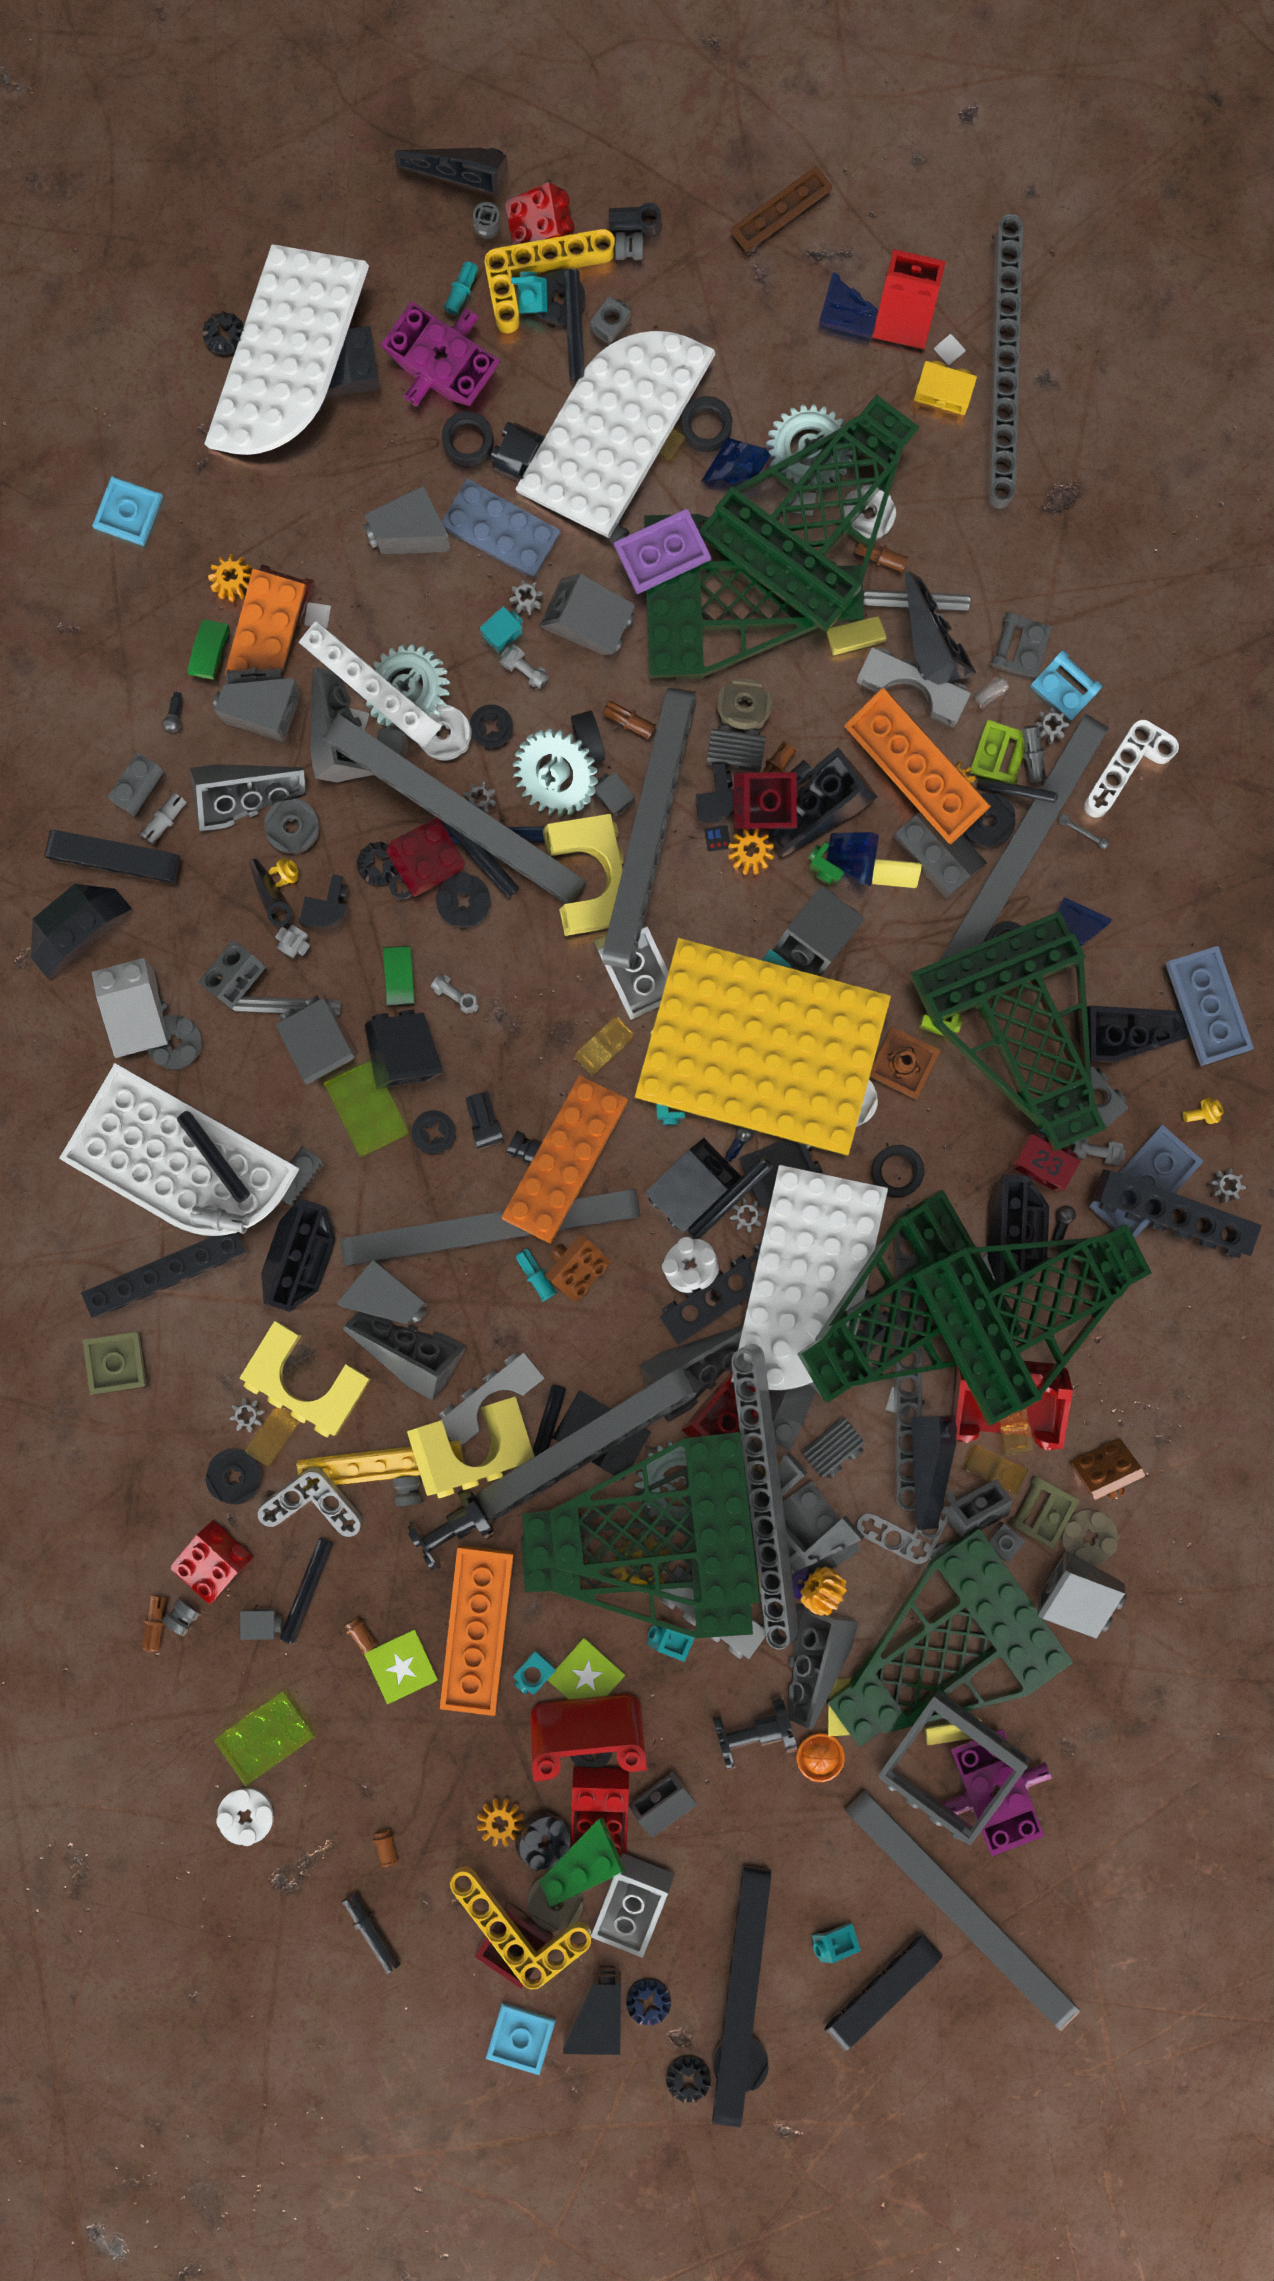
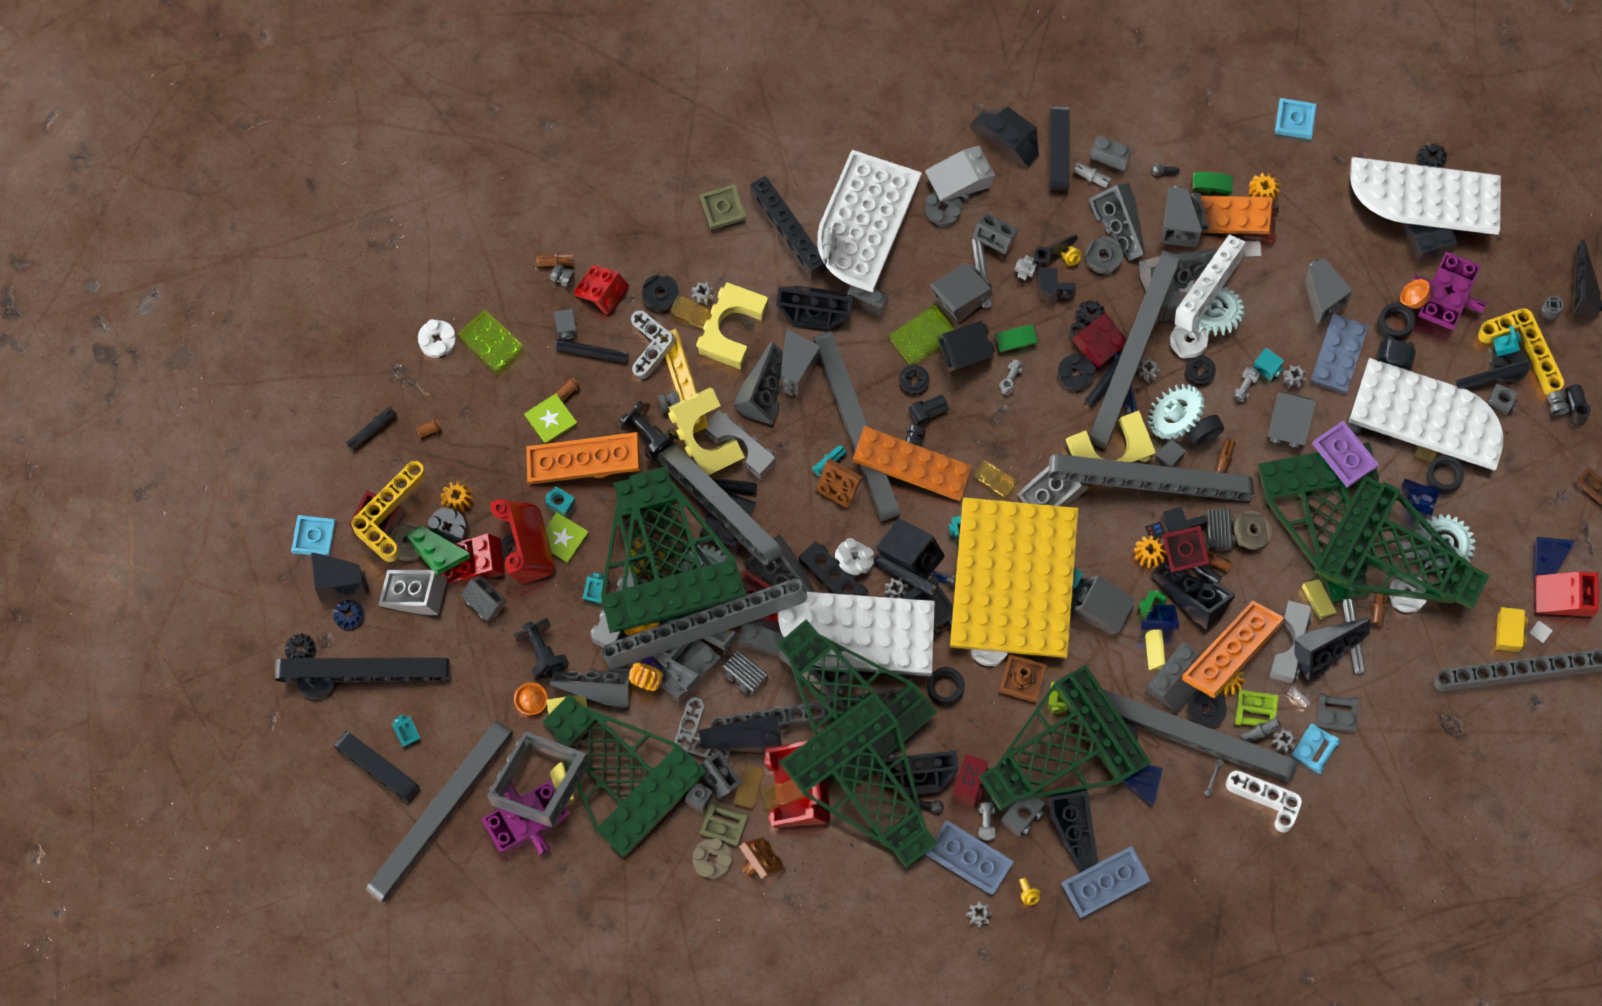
camera: 85 degrees right, 15 degrees down
black axle [177,1111,250,1203] -> none
teal axle [443,261,479,316] -> none
red bracket [506,182,575,245] -> none
black bar [978,777,1058,803] -> none
slope [1037,1551,1127,1639] -> none
black brick [1092,1169,1262,1259] -> none
none -> orange hat [1400,279,1431,309]

